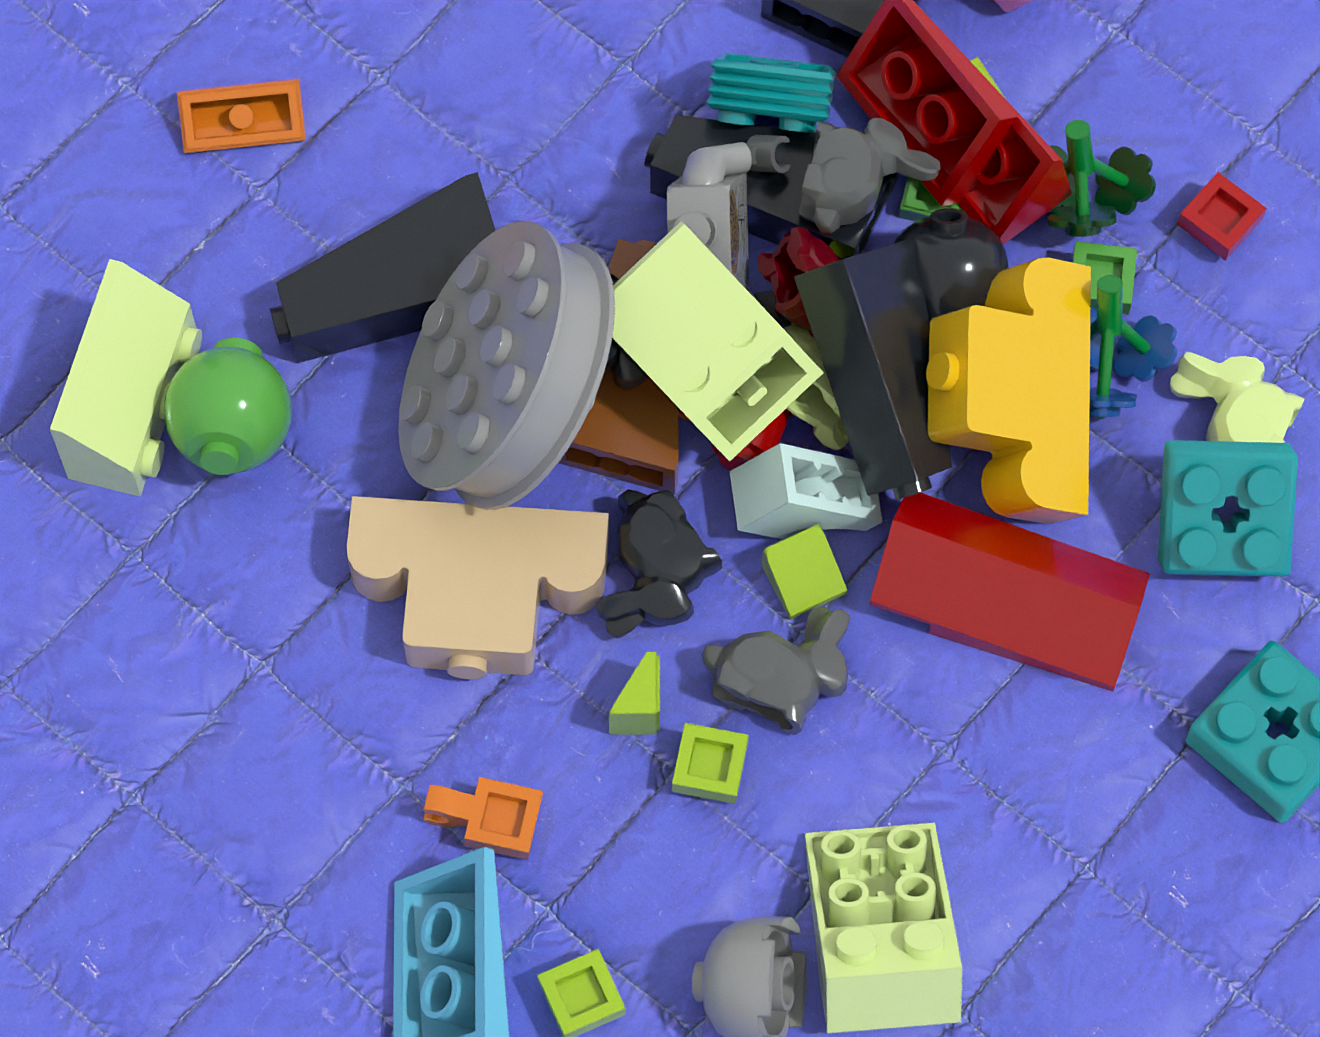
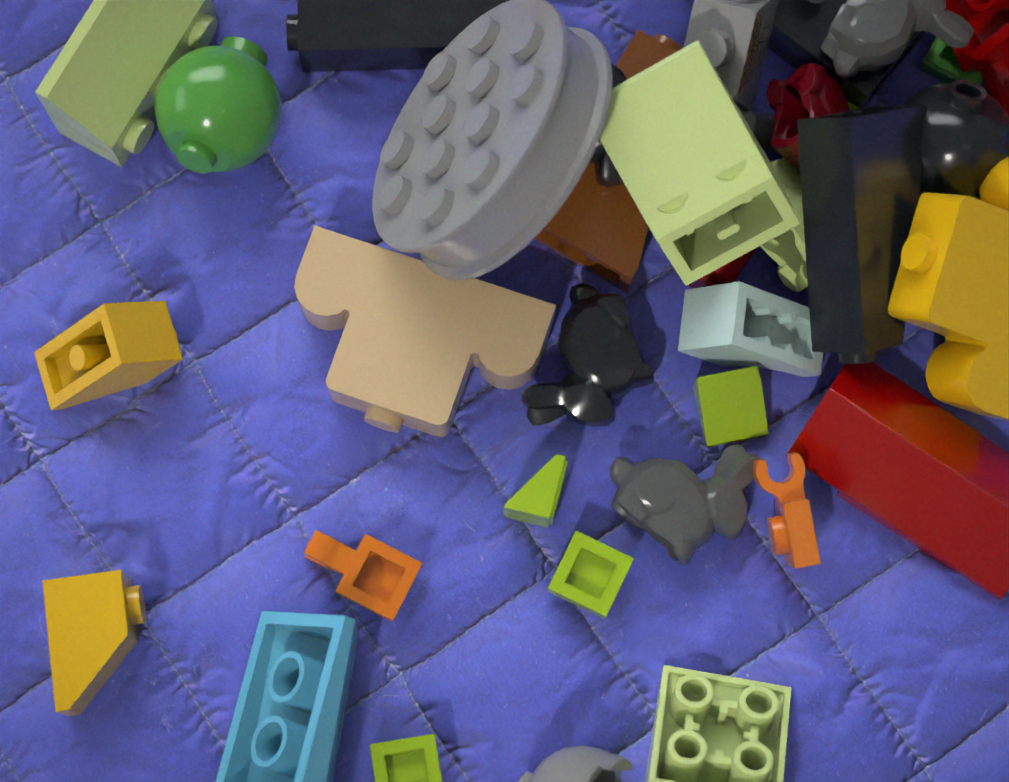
camera: 15 degrees right, 10 degrees up
none -> yellow slope [34,301,183,411]
none -> yellow slope [42,570,146,716]
none -> orange plate [752,452,821,569]

